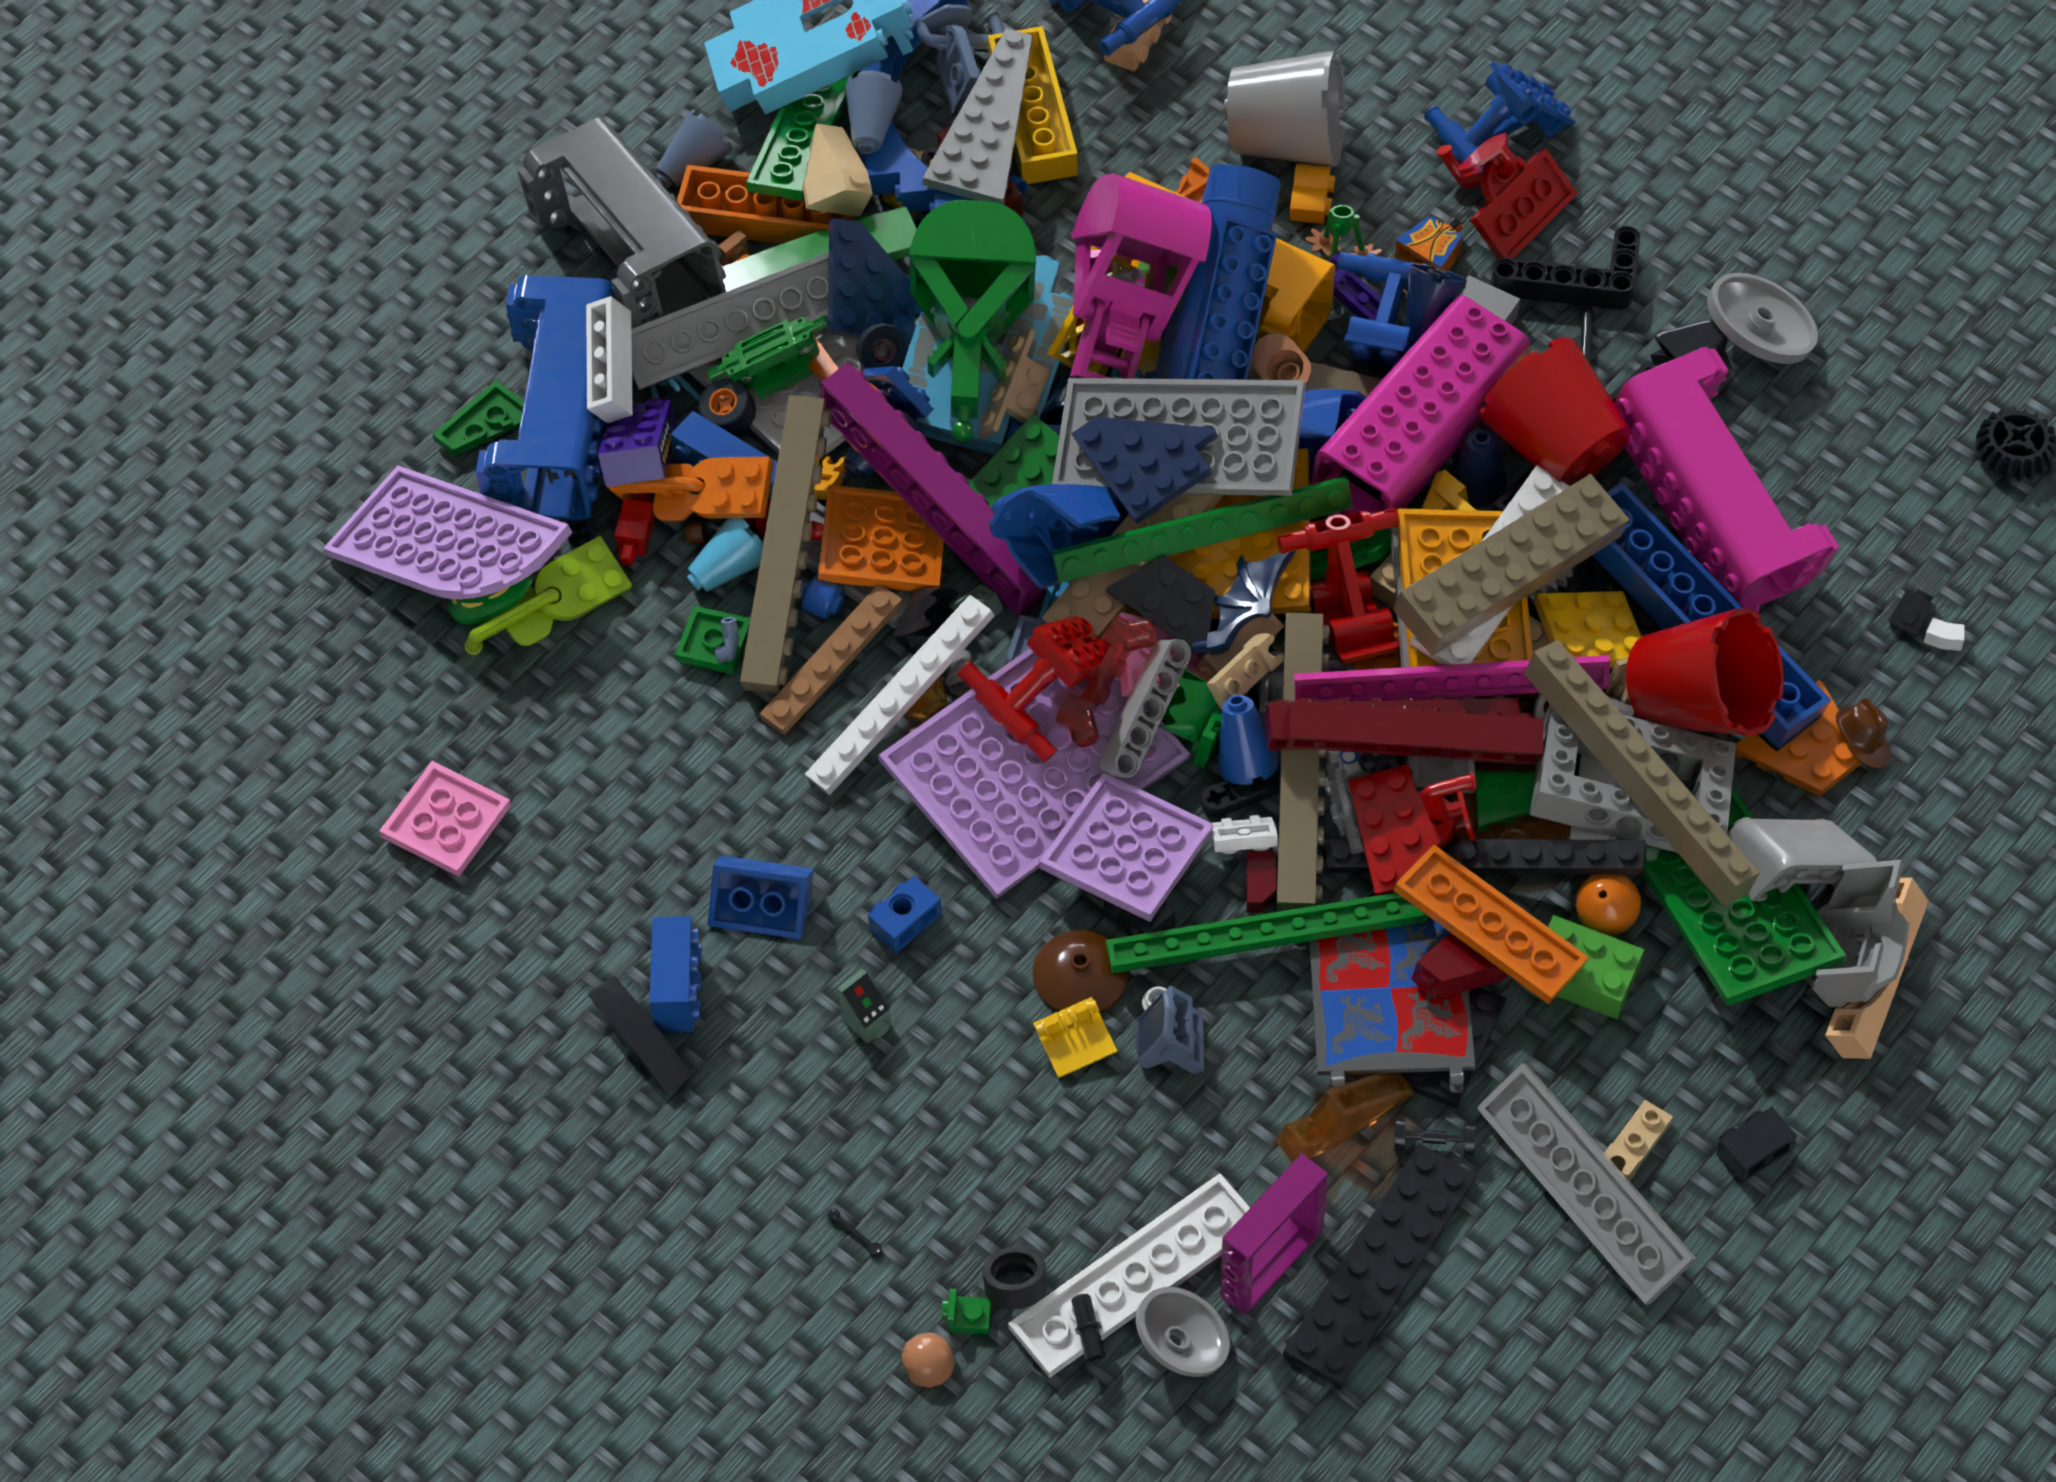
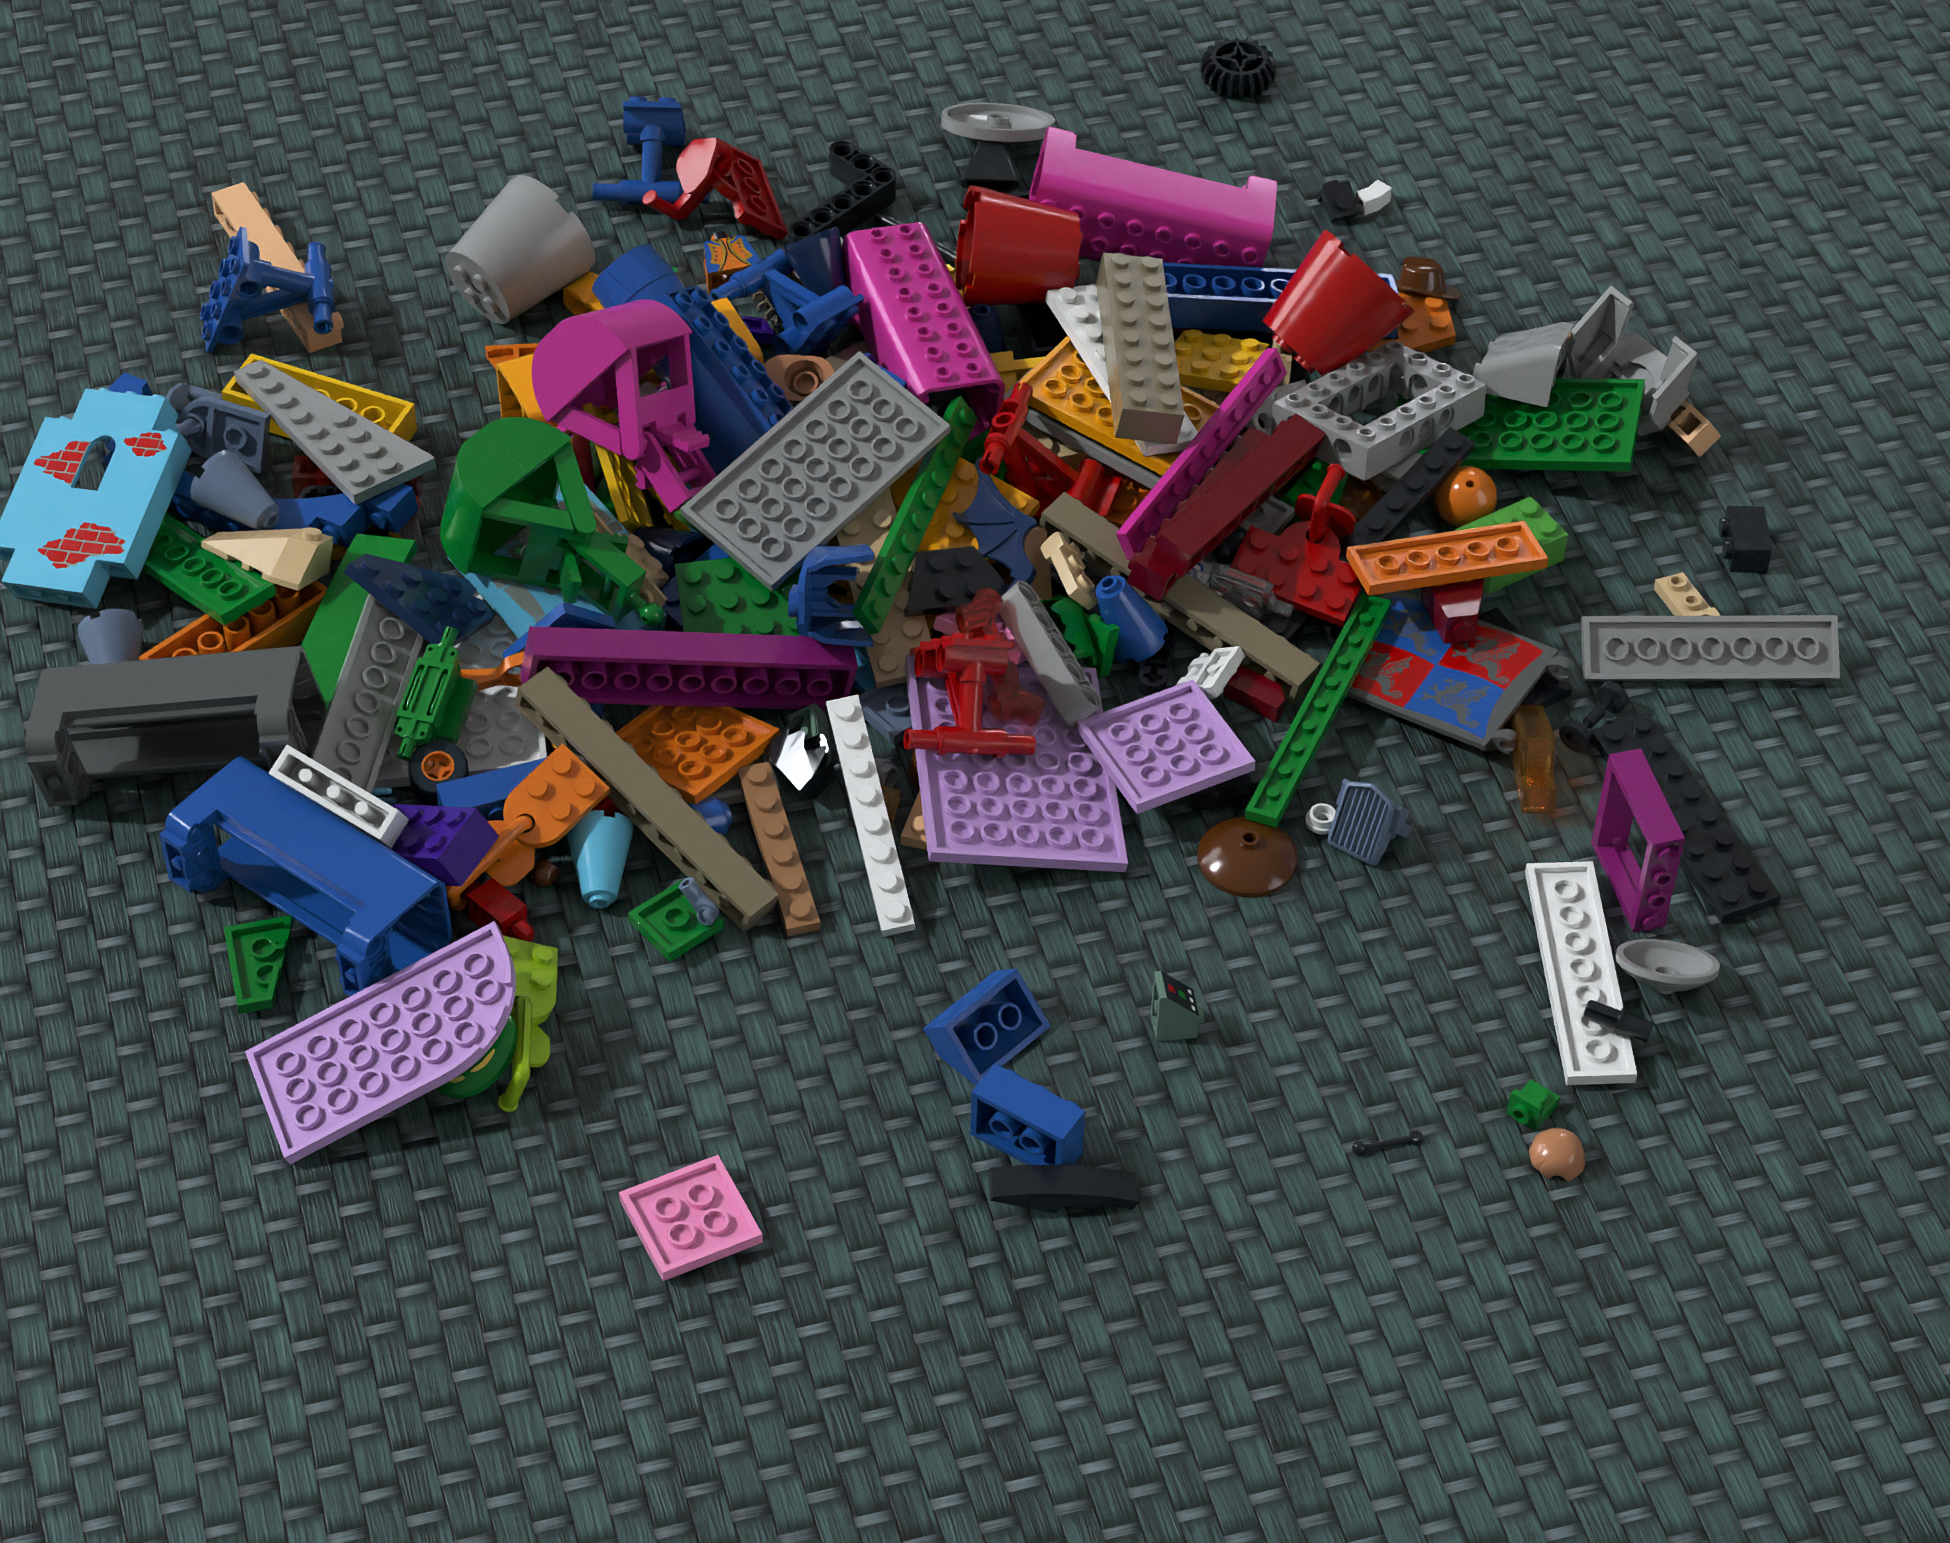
camera: 60 degrees left, 10 degrees down
black bush [856,323,909,369] -> none
blue brick [868,876,942,954] -> none
black tyre [983,1247,1047,1310] -> none
yellow hinge [1033,997,1118,1078] -> none
dark blue wing [1071,417,1218,524] -> none
dark tan brick [1525,640,1760,907] -> none

